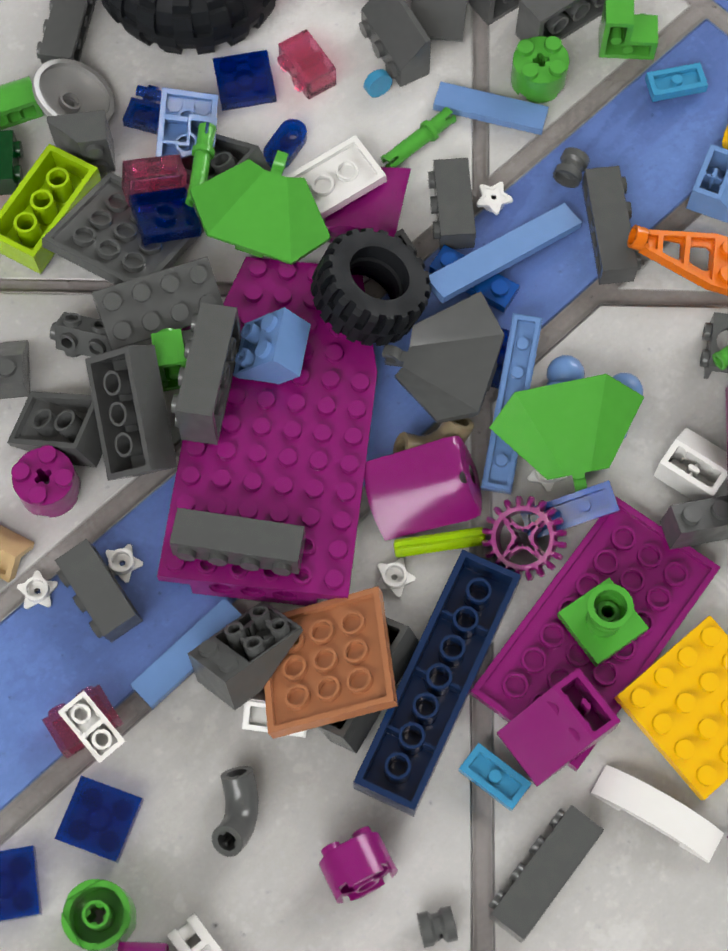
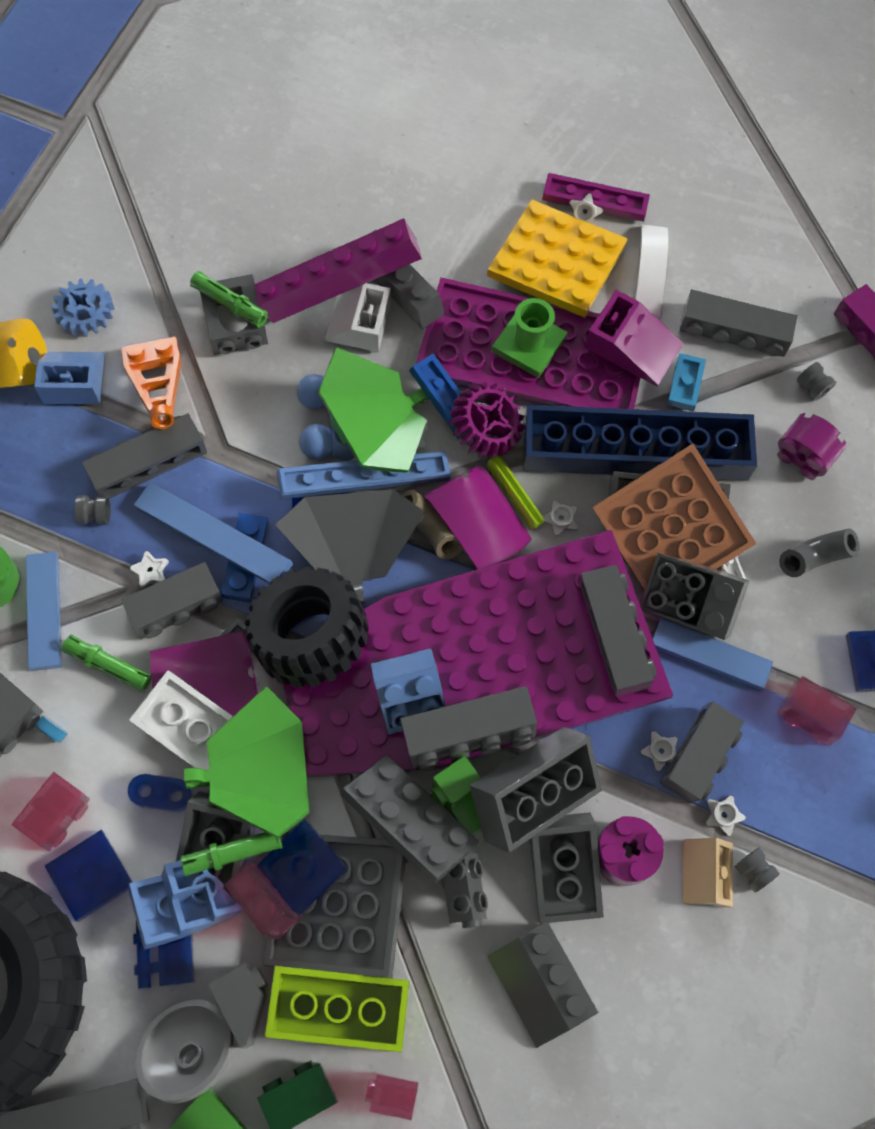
camera: 120 degrees left, 0 degrees up
white slope [58,691,126,763] -> none

